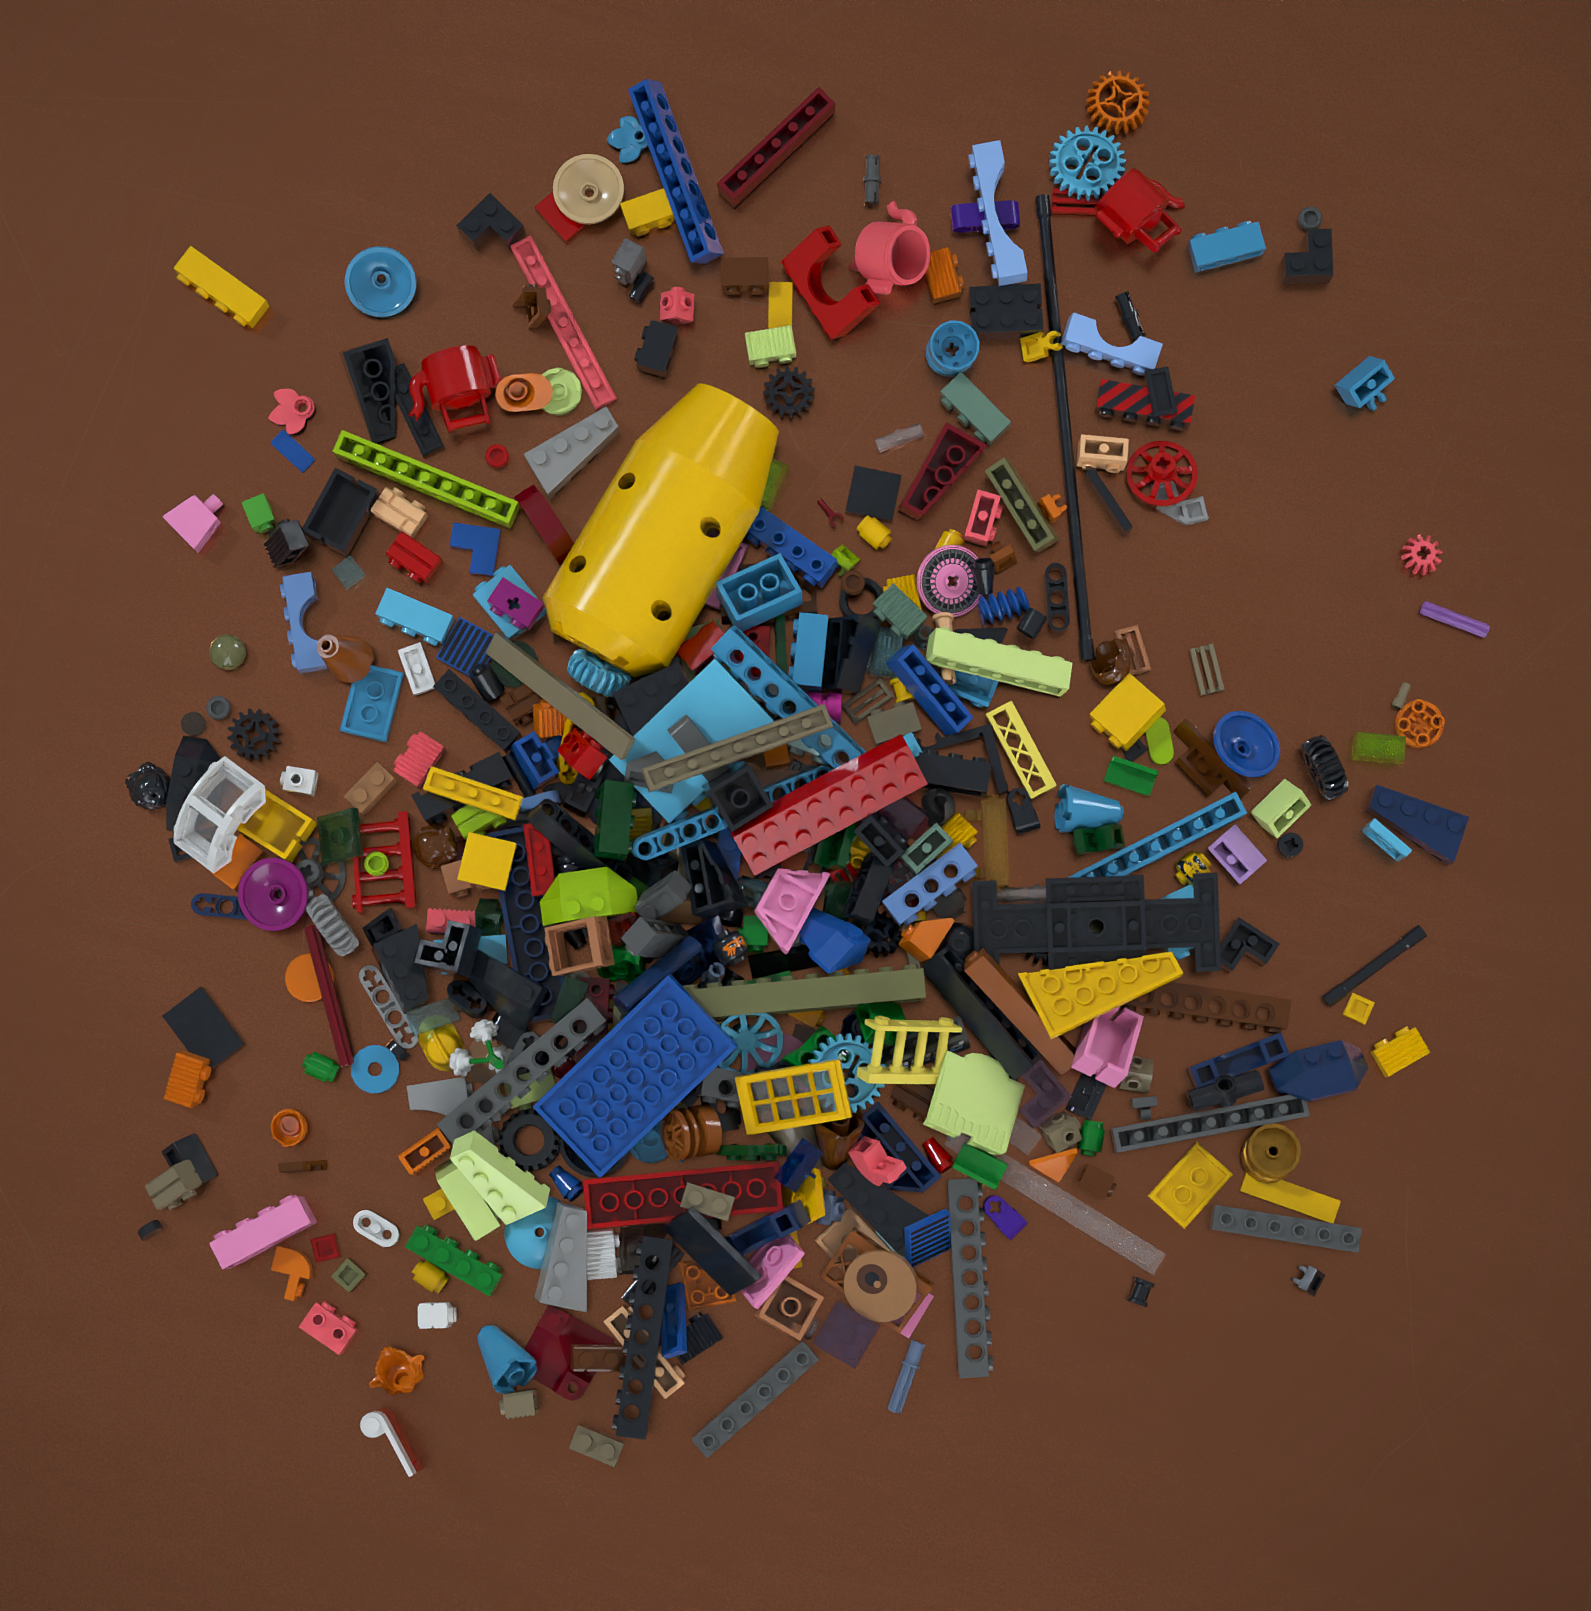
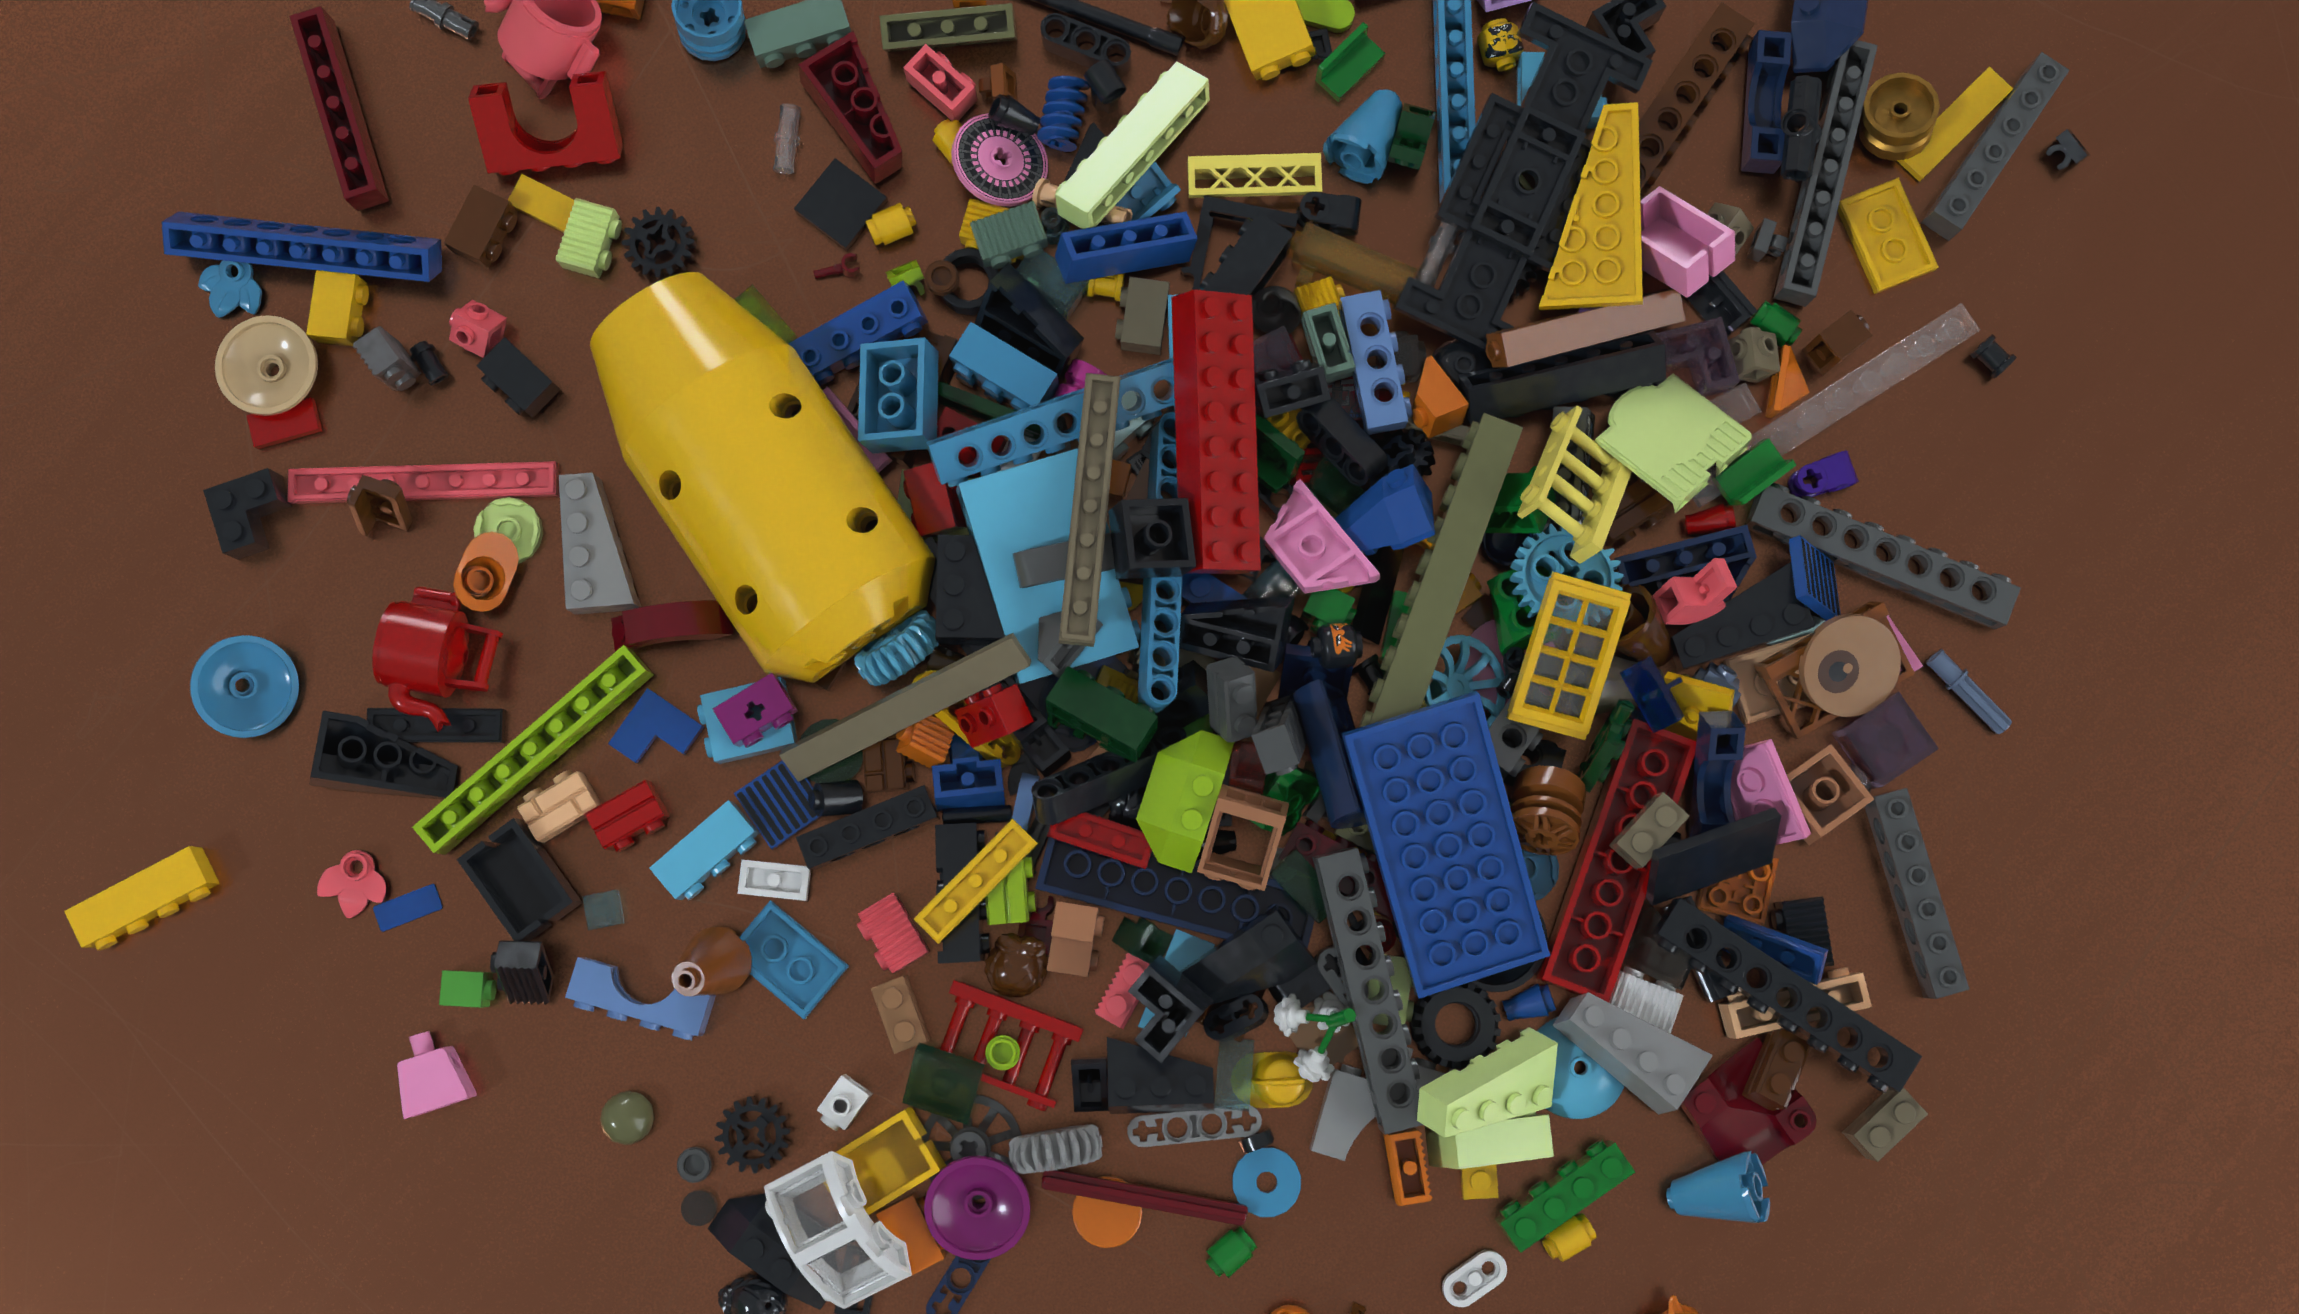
camera: 65 degrees left, 0 degrees up
white brick [418,1302,457,1329] -> none
yellow tile [457,832,517,891] -> none
red tile [485,444,510,469] -> none
dark tan brick [499,1389,539,1420] -> none
sand blue pin [697,962,725,989] -> none
dark tan tile [841,678,894,725] -> none

